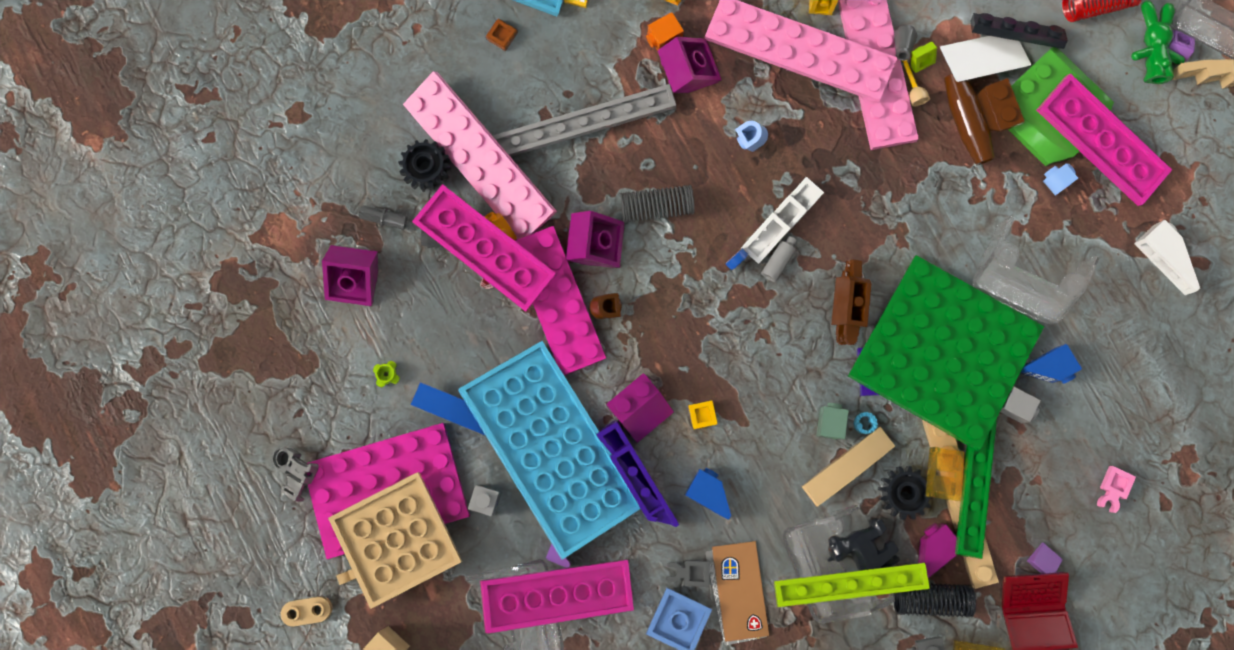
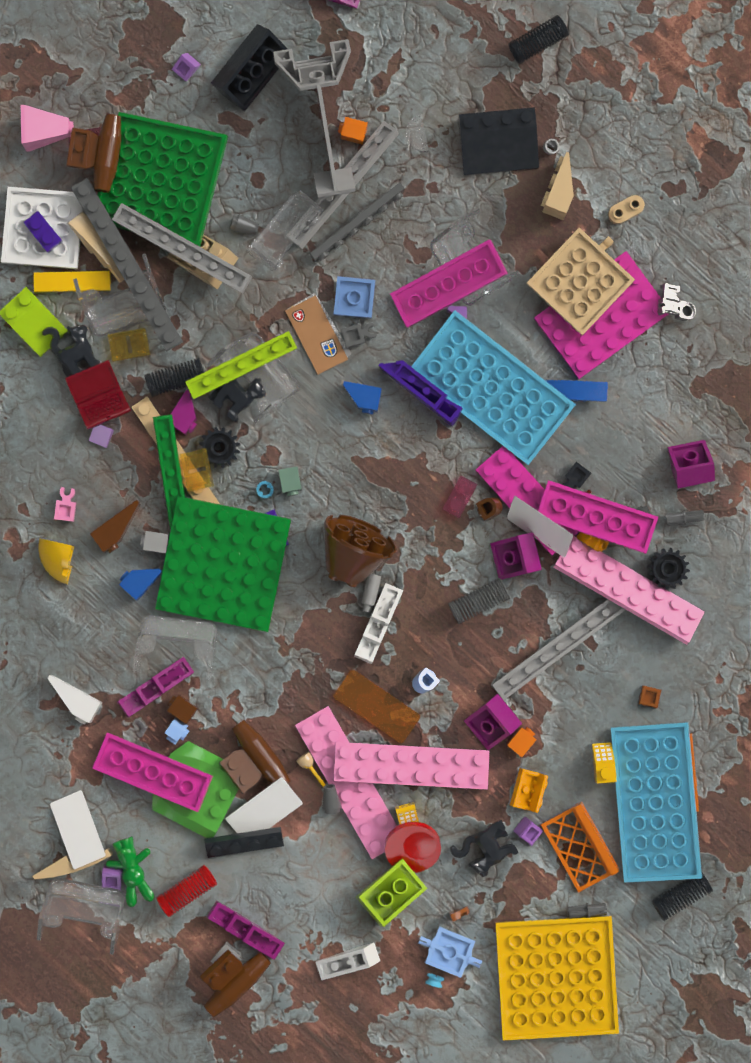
camera: 155 degrees right, 5 degrees up
lime plate [373,361,400,387] -> none
light grey brick [468,485,502,516] -> none
magenta slope [606,373,674,443] -> none
yellow plate [688,401,717,430] -> none
blue tile [725,248,748,270] -> none
tan slope [802,427,895,507] -> none
reddish brown hinge [831,259,872,345] -> none
lime plate [910,42,937,73] -> none
none -> yellow brick [38,538,74,585]
none -> white sticker [50,790,106,869]
none -> reddish brown slope [90,500,141,553]
none -> magenta slope [117,657,194,718]
none -> reddish brown brick [167,695,198,724]
none -> reddish brown cone [324,515,397,587]
none -> clear orange piece [334,670,420,743]
none -> clear pink plate [443,476,478,518]
none -> white sticker [507,496,573,557]
none -> black plate [561,461,591,489]

